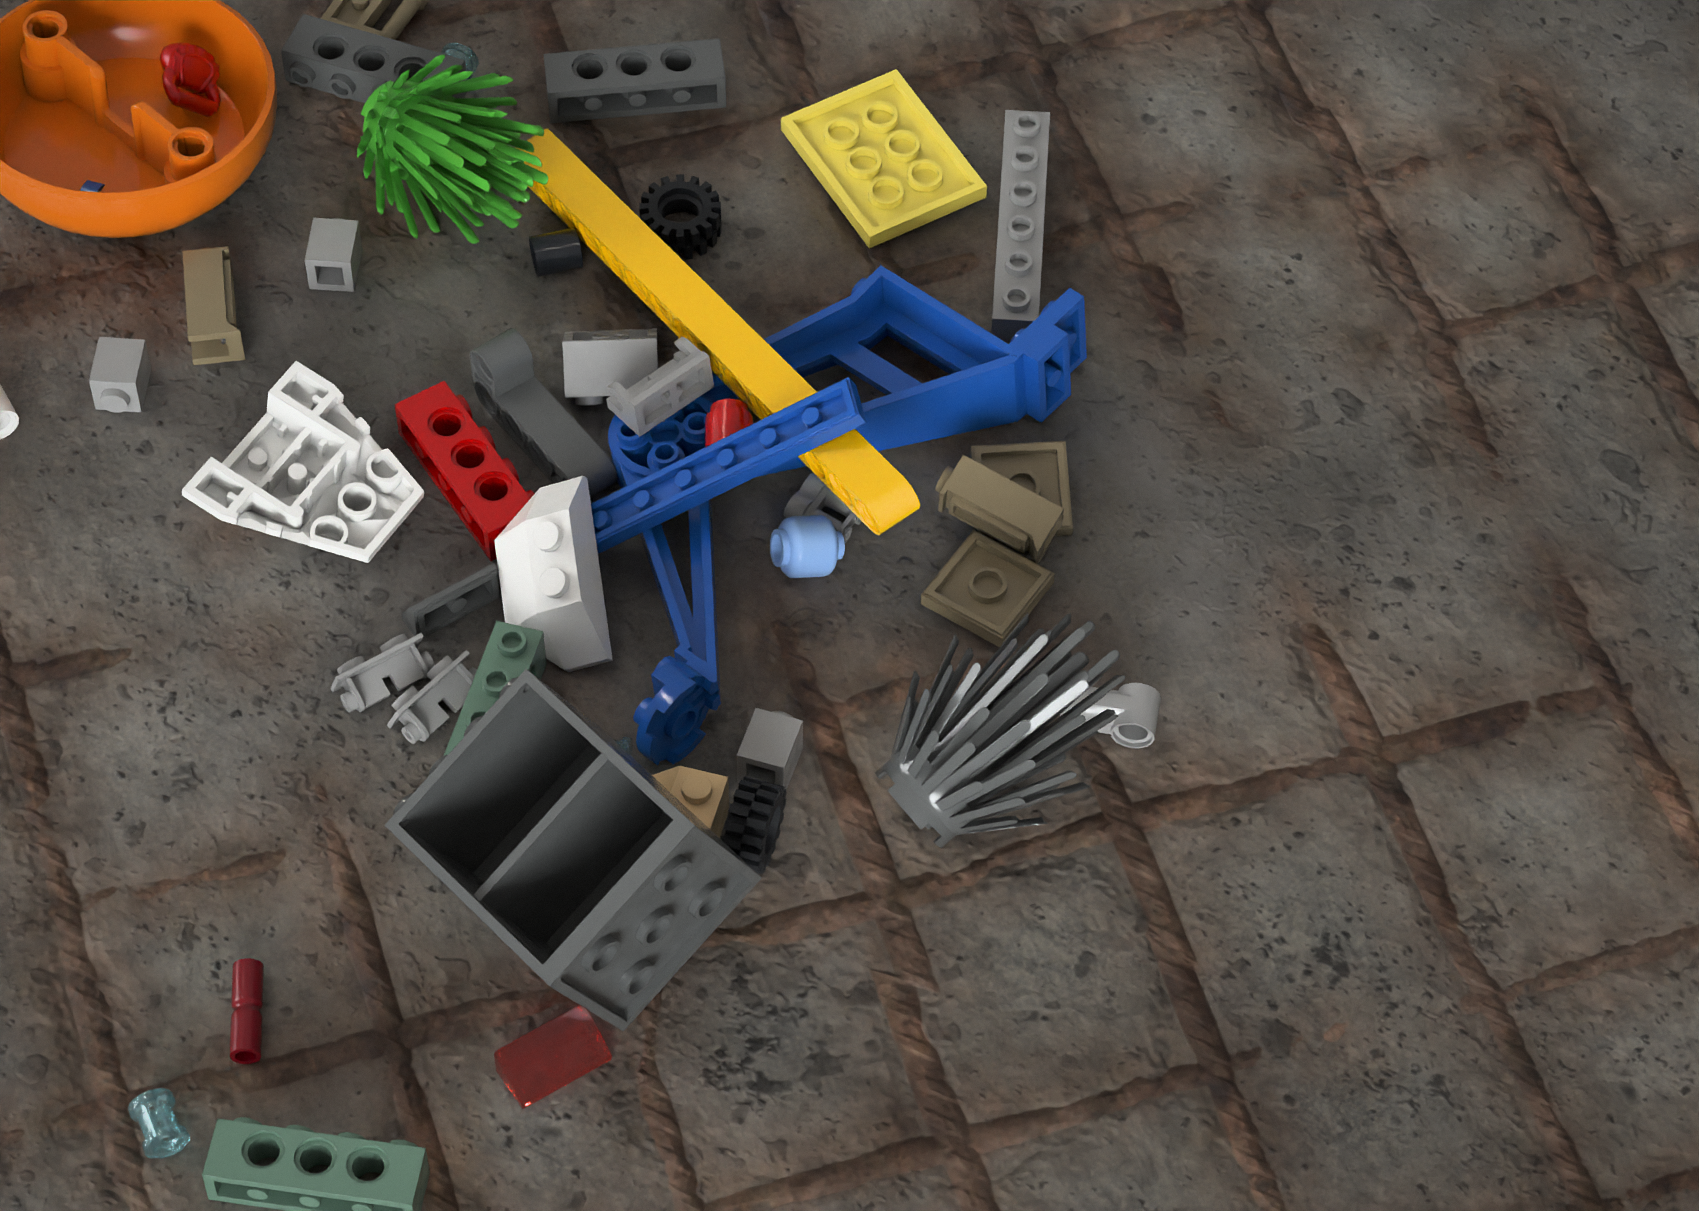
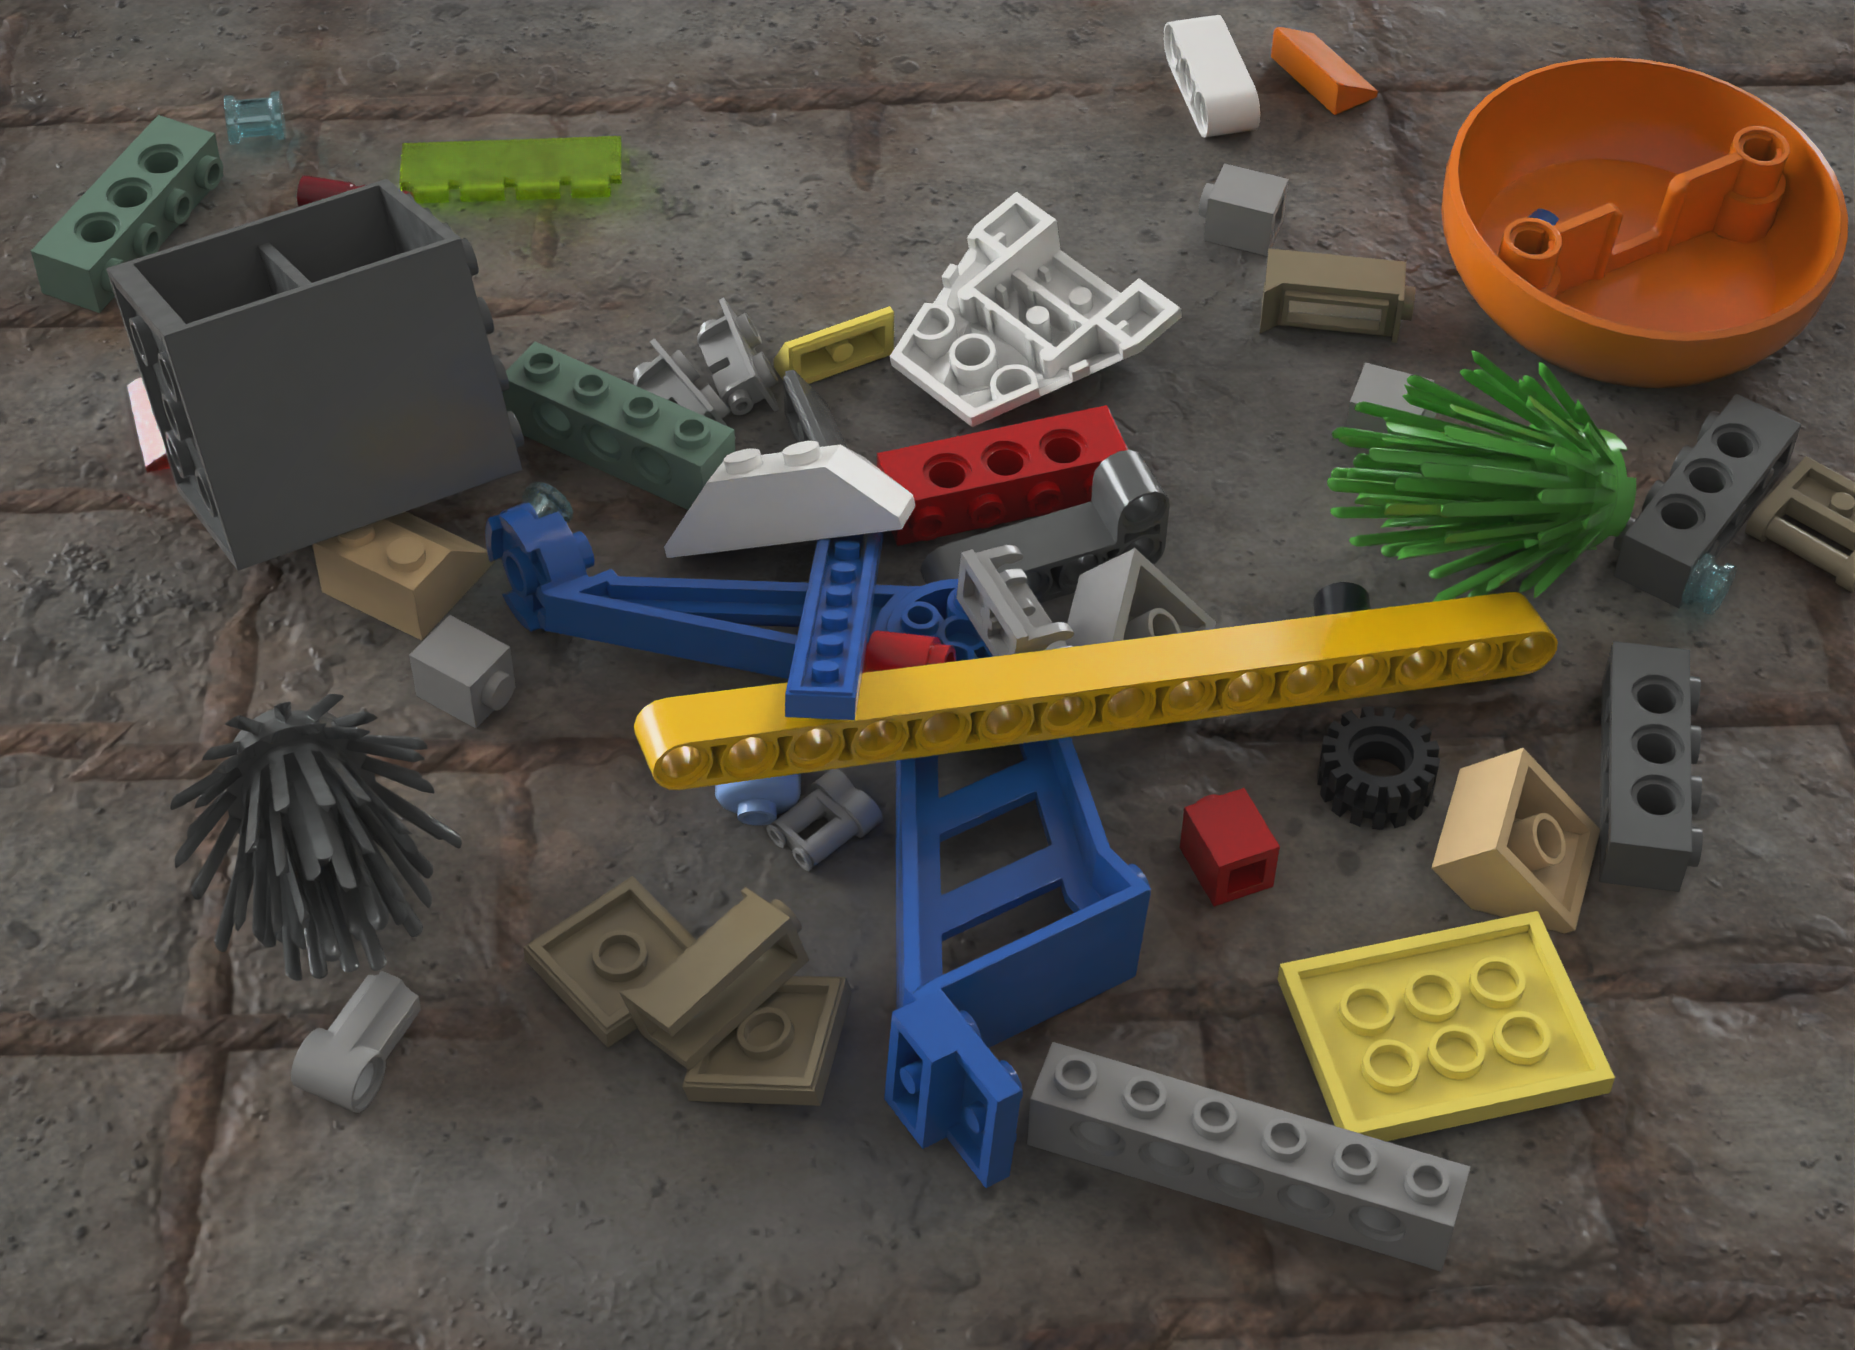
camera: 105 degrees right, 5 degrees down
red piece [160,42,221,117] -> none
black tyre [722,776,787,874] -> none
none -> clear neon green windscreen [399,136,622,204]
none -> light yellow slope [774,306,894,384]
none -> red brick [1179,788,1280,907]
none -> tan slope [1431,748,1600,934]

